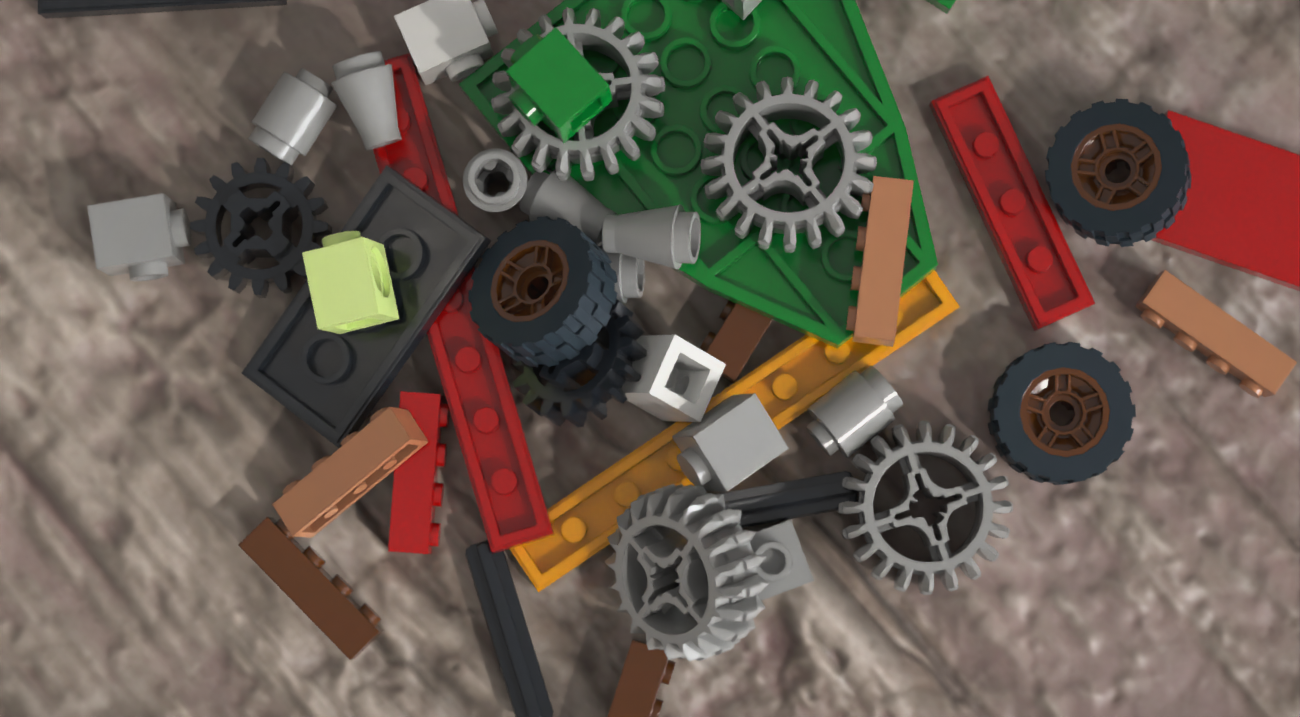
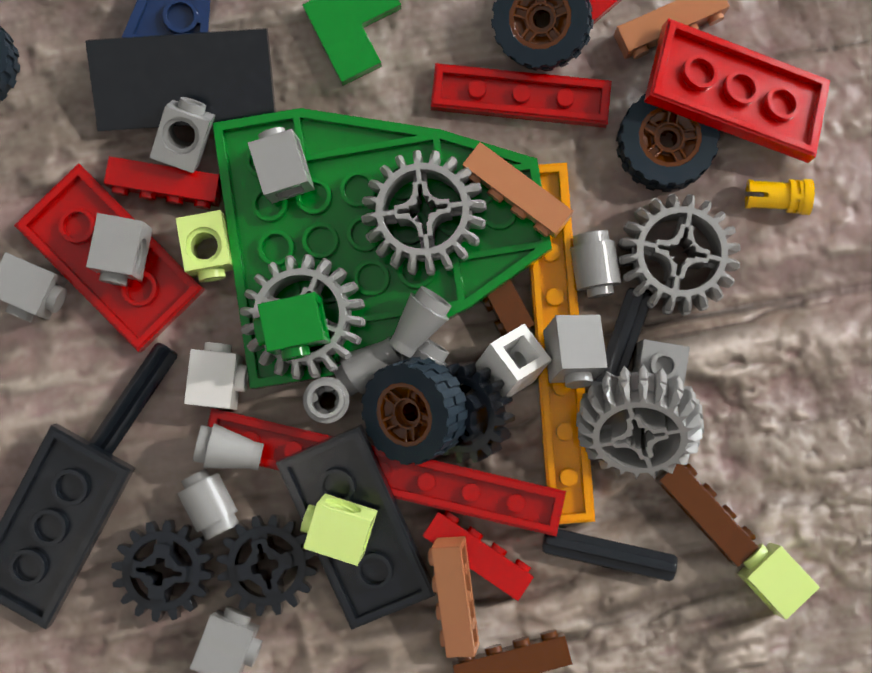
camera: 60 degrees left, 0 degrees up
none -> black gear [111,519,215,622]
none -> red tile [644,18,831,163]
none -> yellow pin [745,179,815,215]

